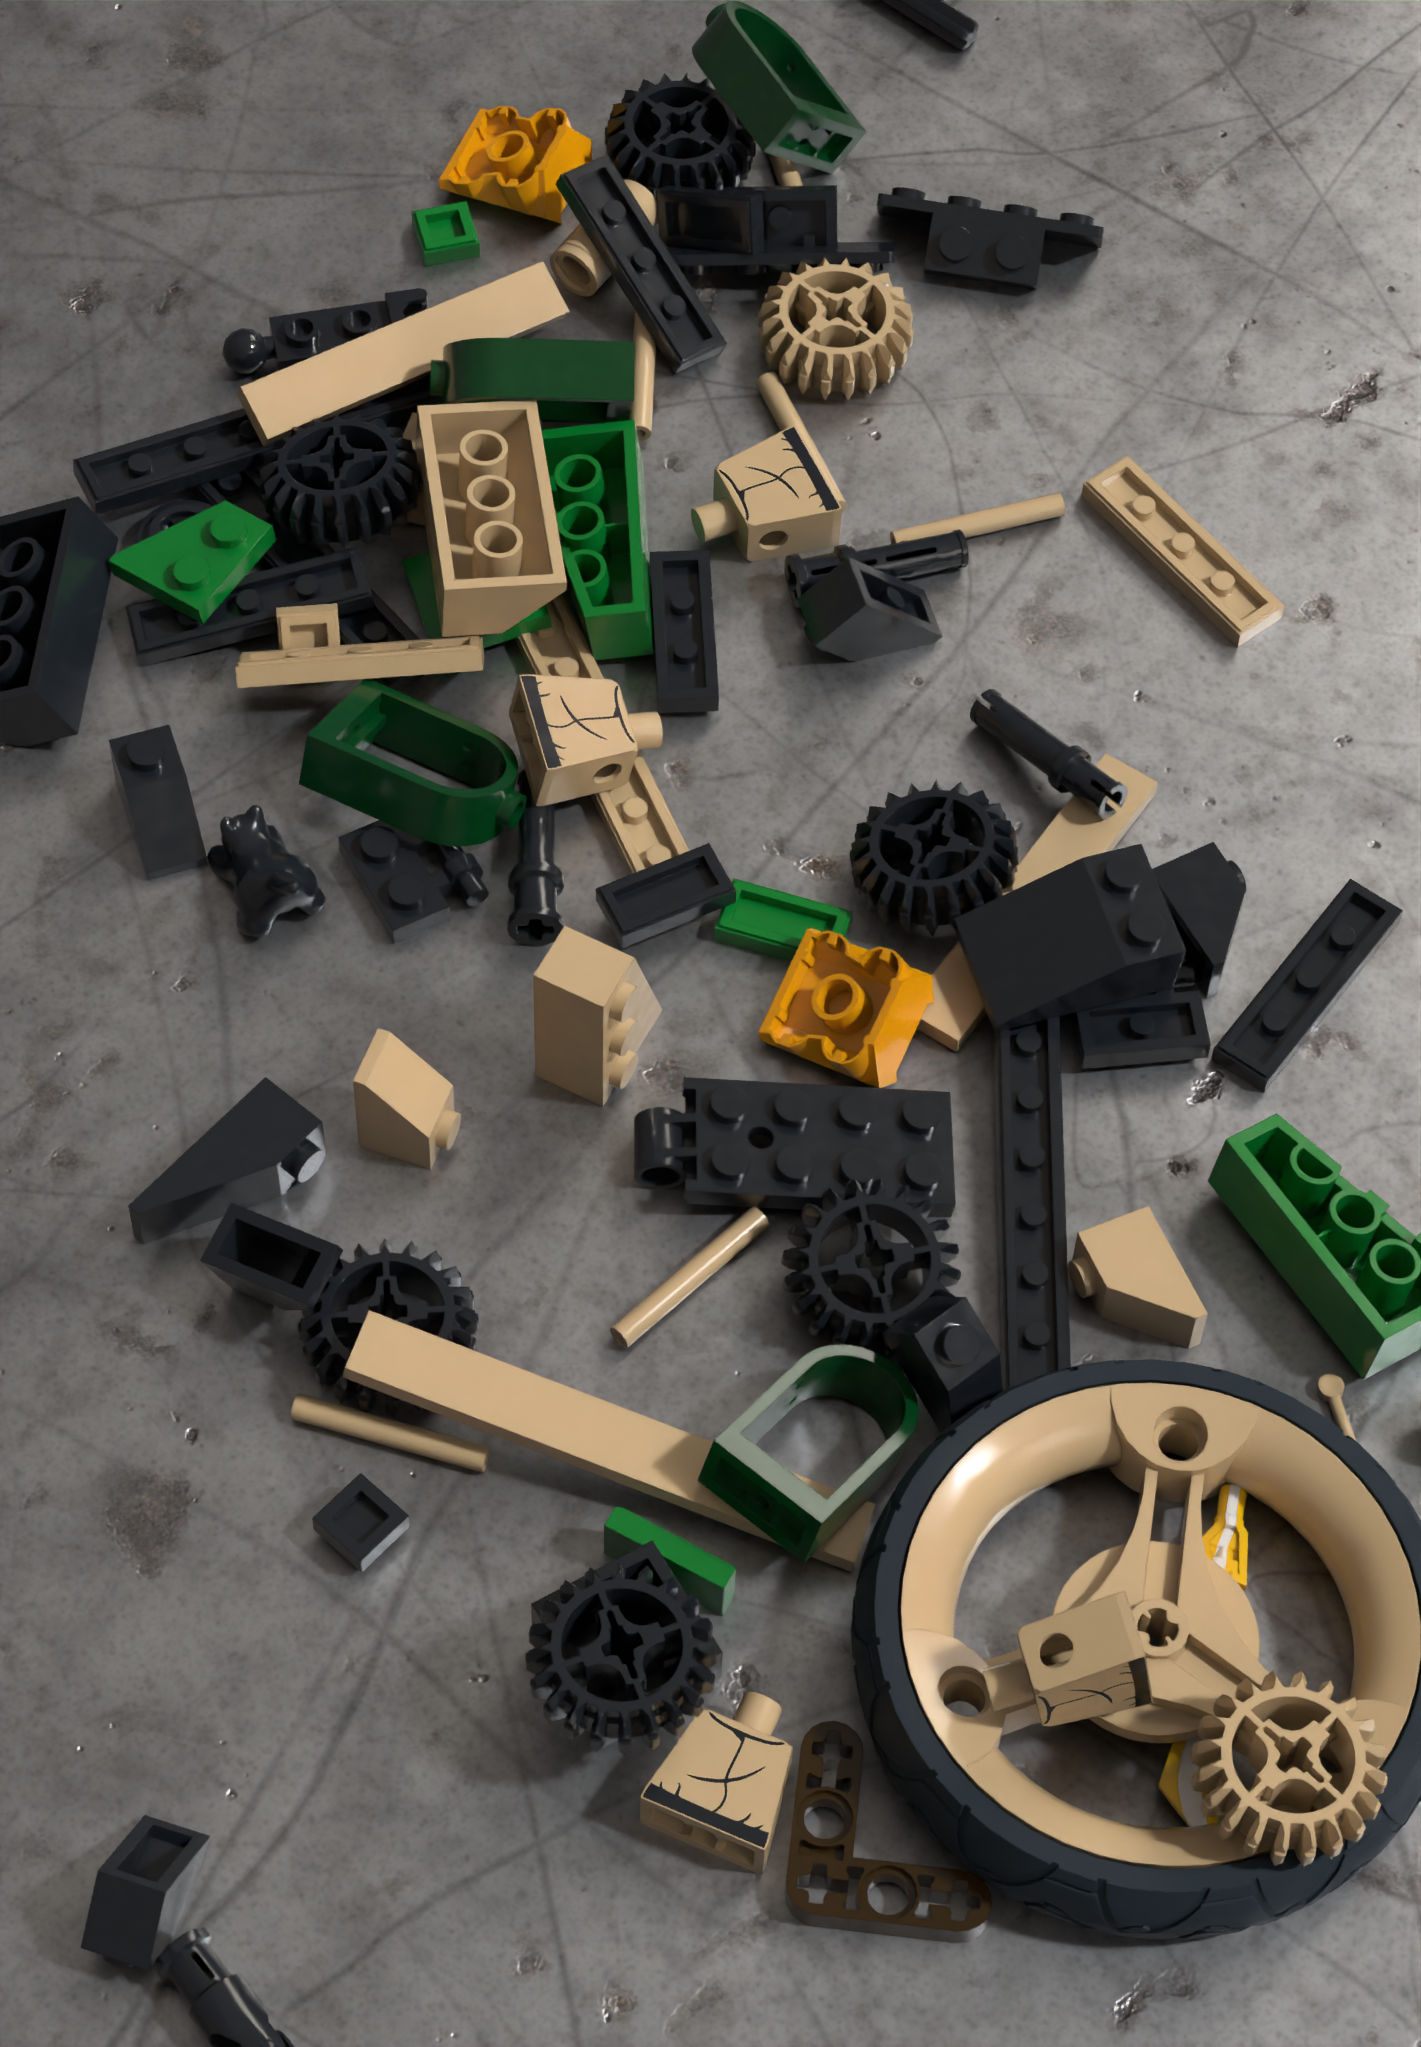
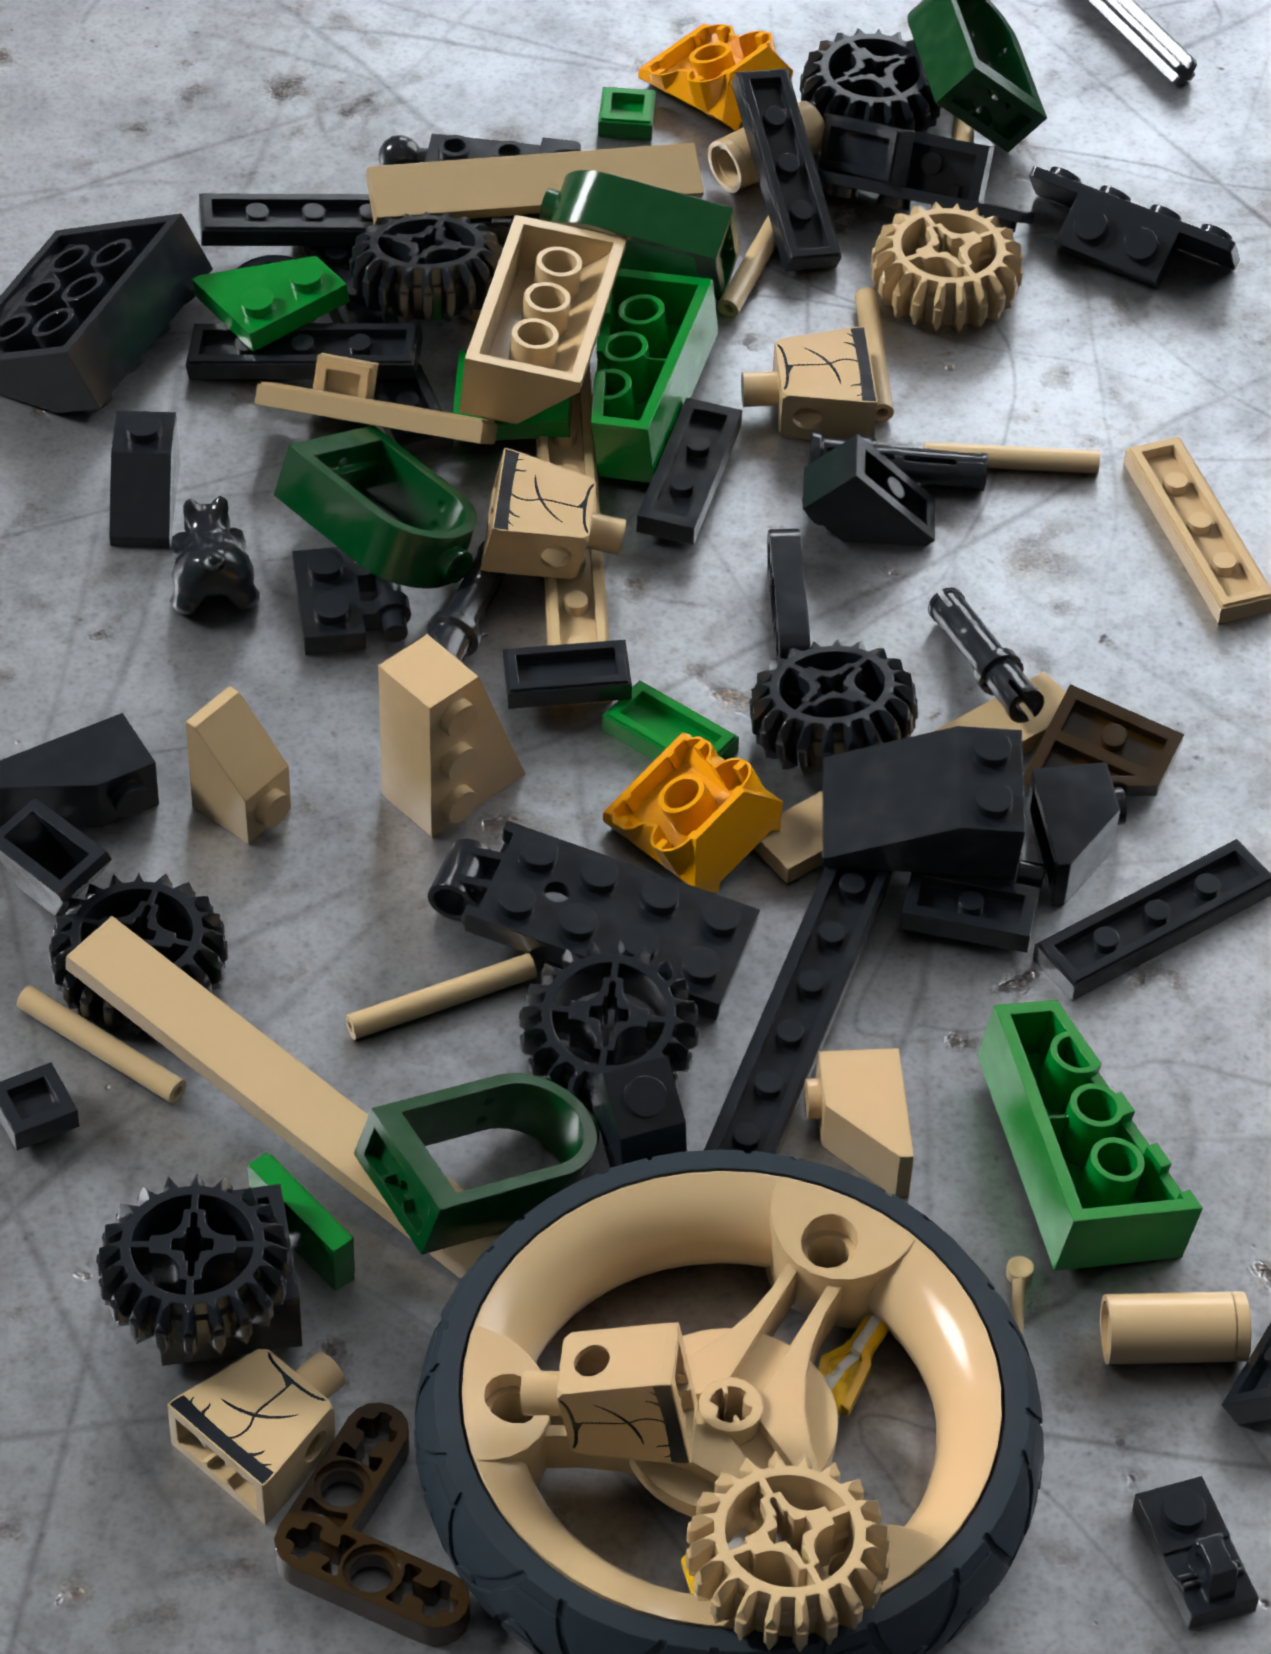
camera: 20 degrees right, 10 degrees down
none -> black beam [767,529,810,659]
none -> dark brown wing [1024,684,1184,796]

